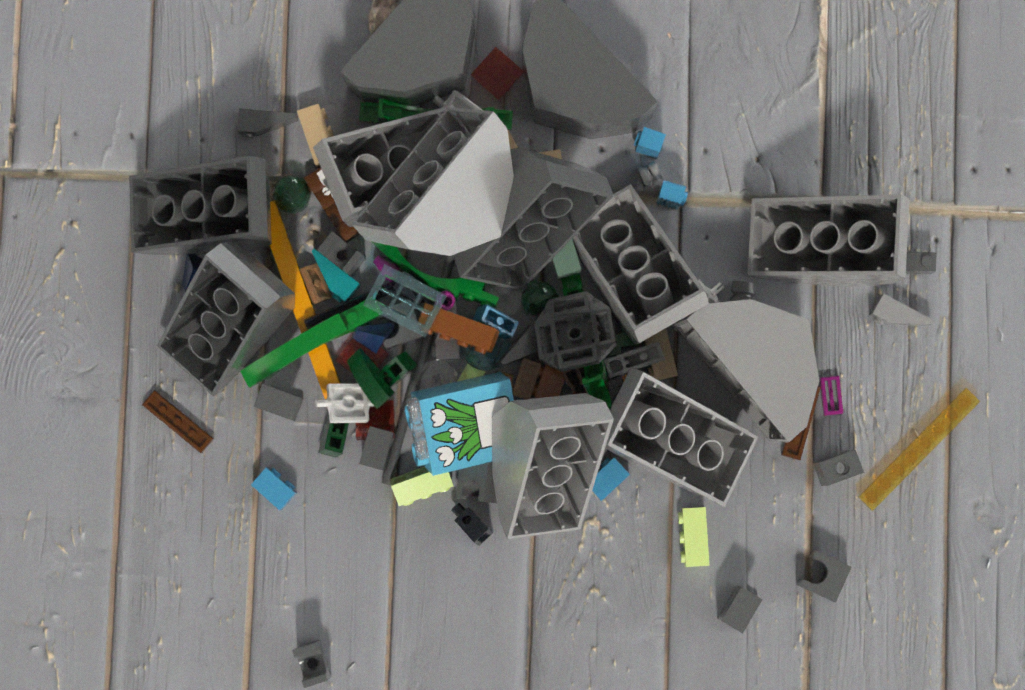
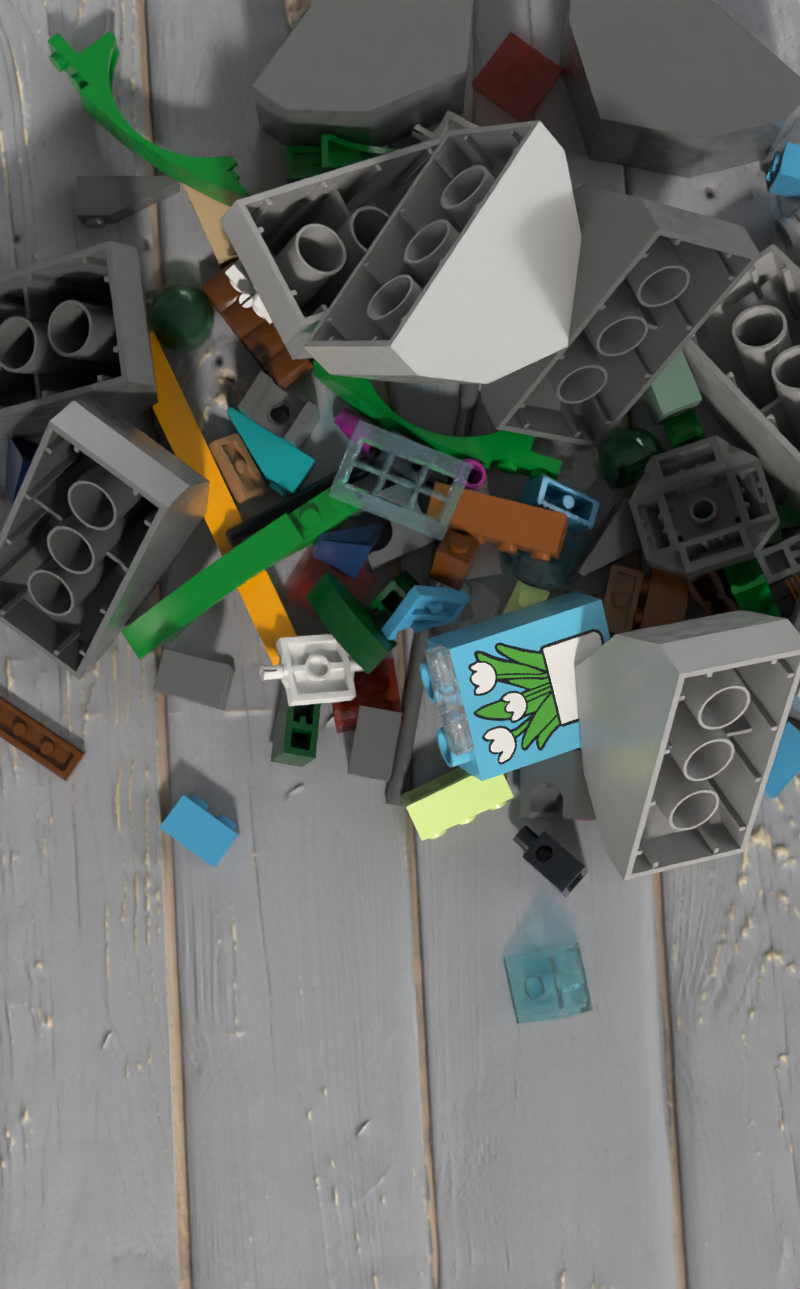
camera: 10 degrees left, 0 degrees up
dark grey piece [292,640,331,688] -> none
none -> green slope [48,31,249,207]
none -> dark azure wing [381,585,471,640]
none -> reddish brown brick [429,529,480,591]
none -> clear light blue slope [503,942,593,1024]

